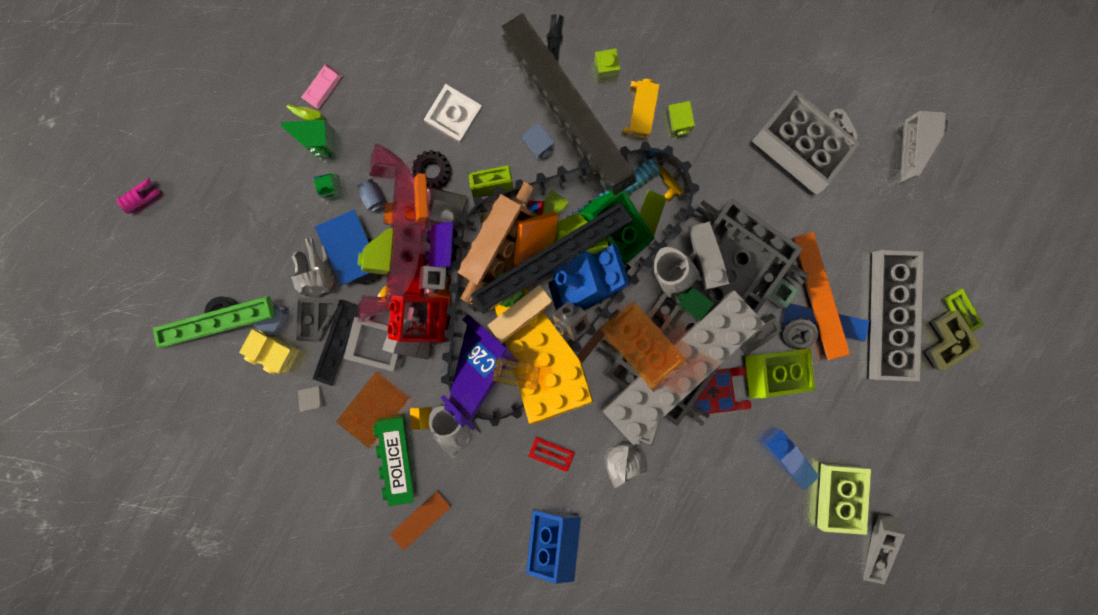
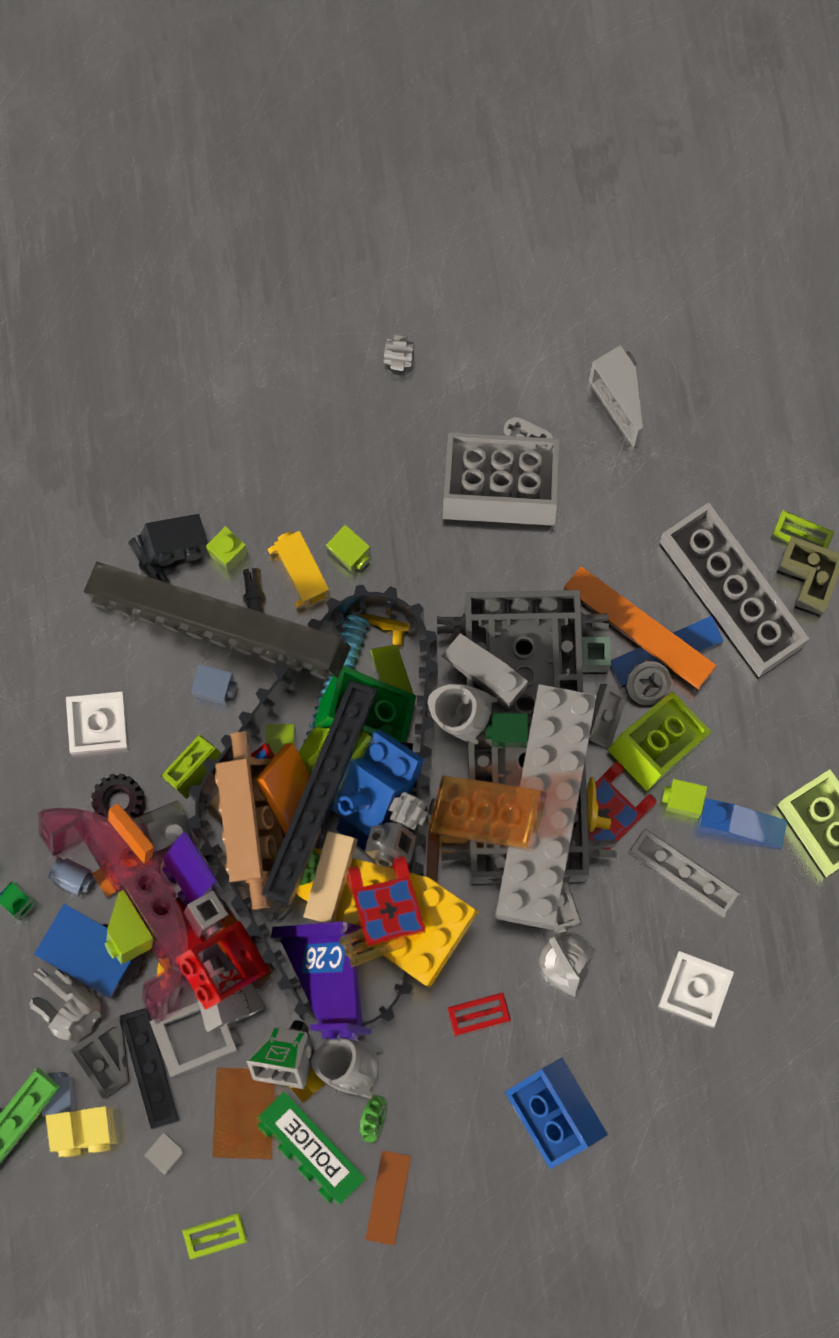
camera: 35 degrees left, 10 degrees down
none -> black brick [140,514,208,566]
none -> lime tile [182,1213,248,1260]
none -> black pin [243,568,266,627]
none -> light grey torso [246,1020,314,1089]
none -> red flag [346,856,426,946]
none -> bright green gear [360,1095,387,1143]
none -> light grey gear [384,335,414,371]
none -> light grey gear [389,792,428,830]
none -> yellow bar [587,777,611,832]
none -> light grey tile [628,828,741,918]
none -> white tile [658,951,734,1027]
none -> lime brick [661,779,707,819]

